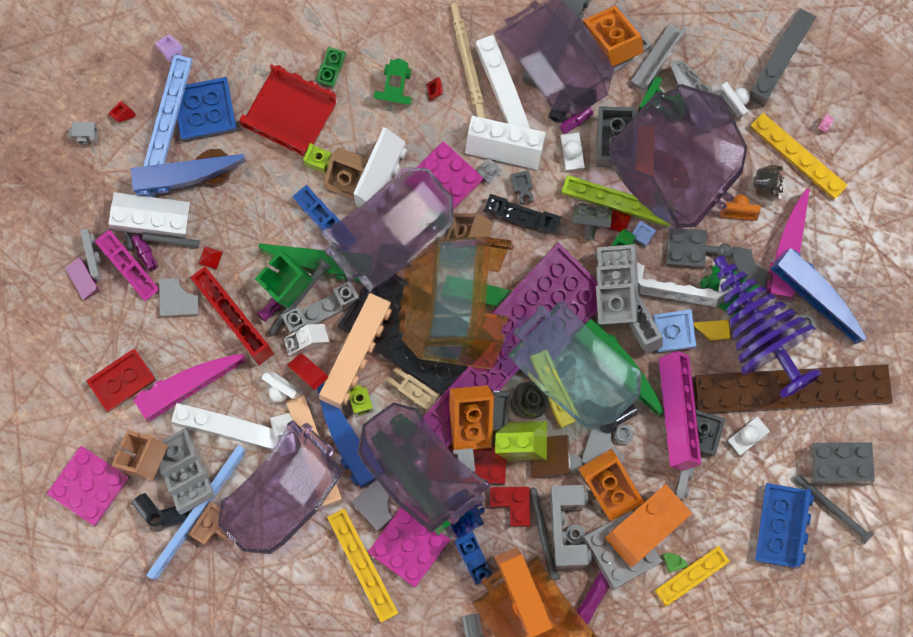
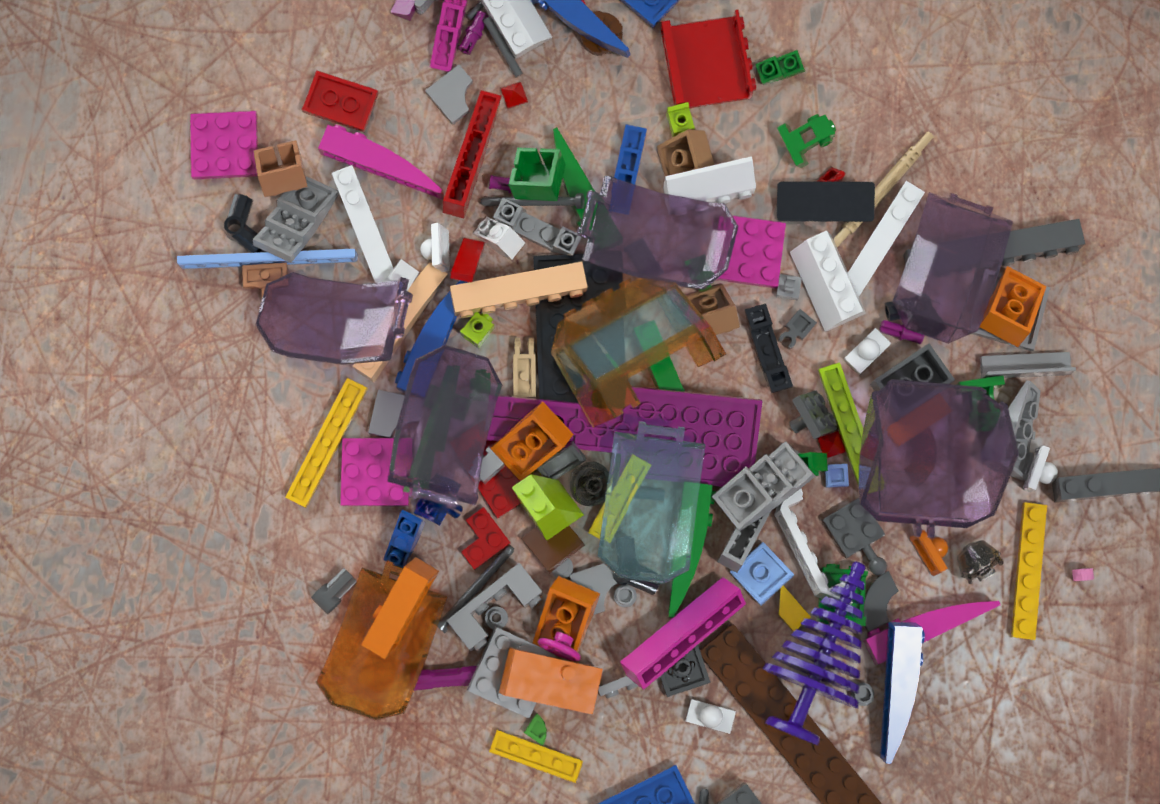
camera: 50 degrees right, 5 degrees up
none -> dark pink piece [538,632,581,661]
none -> black piece [777,181,875,222]

